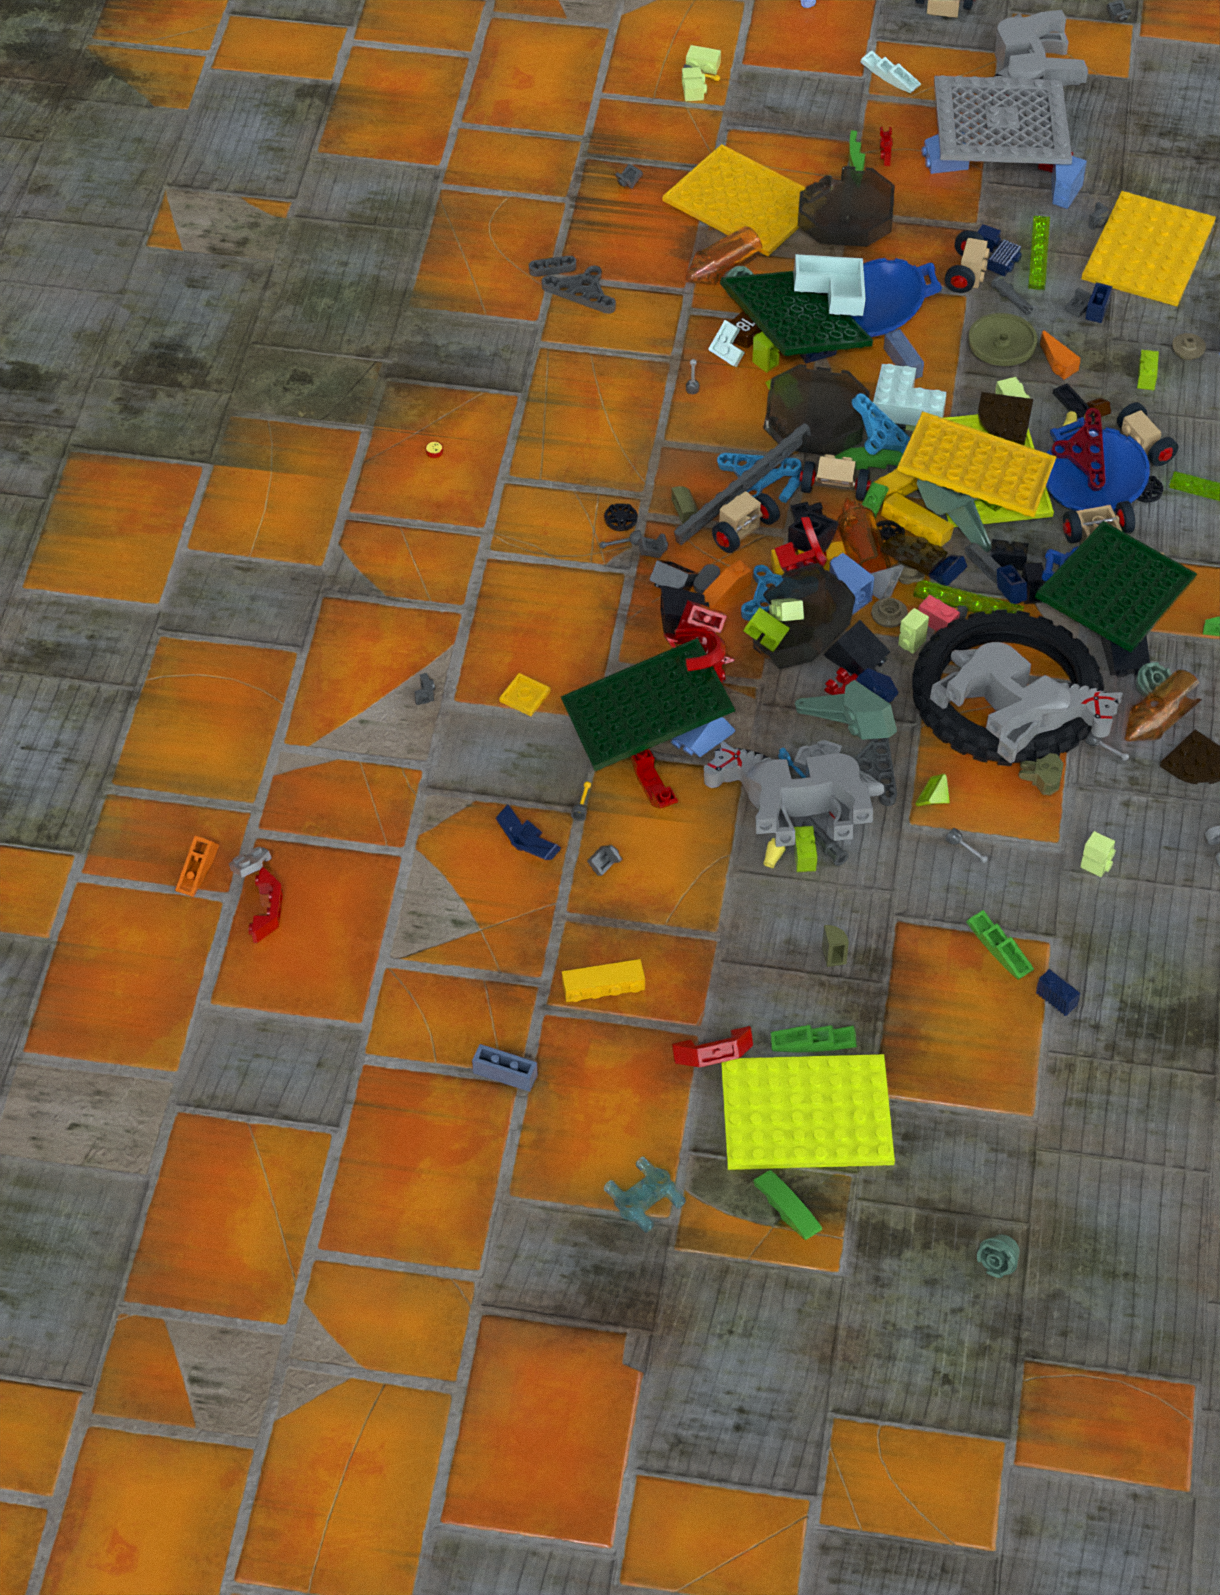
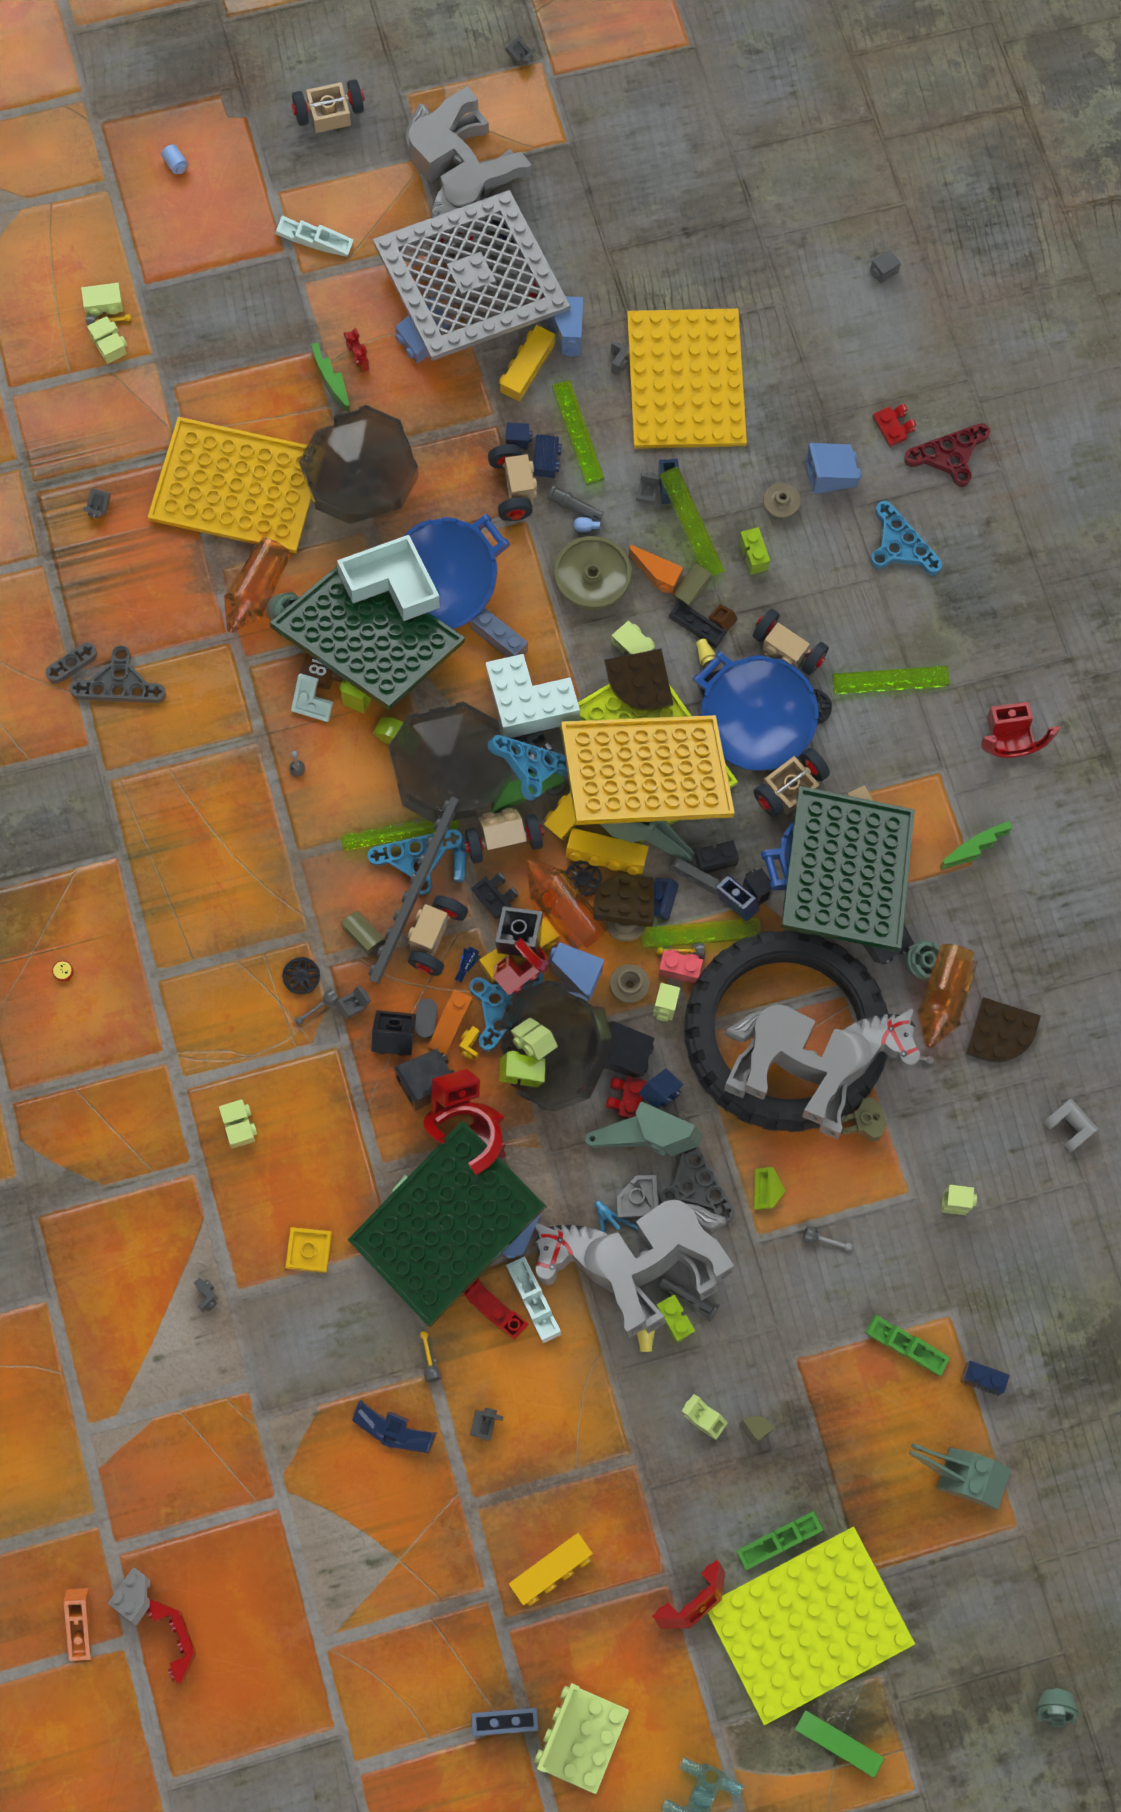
camera: 30 degrees left, 20 degrees up
bright green plate [858,482,889,520] -> none
light grey slope [871,565,904,599] -> none
dark red beam [1051,408,1106,491] -> none
none -> yellowish green piece [219,1099,258,1149]
none -> clear neon green plate [341,815,459,850]
none -> clear blue cone [454,946,481,983]
none -> yellow bracket [459,1026,480,1061]
none -> yellow brick [499,325,556,402]
none -> light aqua slope [506,1256,562,1343]
none -> yellowish green bracket [534,1683,629,1794]
none -> light blue cylinder [573,517,600,533]
none -> clear neon green plate [659,466,725,577]
none -> olive brick [672,564,713,608]
none -> yellowish green brick [682,1394,728,1440]
none -> sand green slope [909,1444,1011,1511]

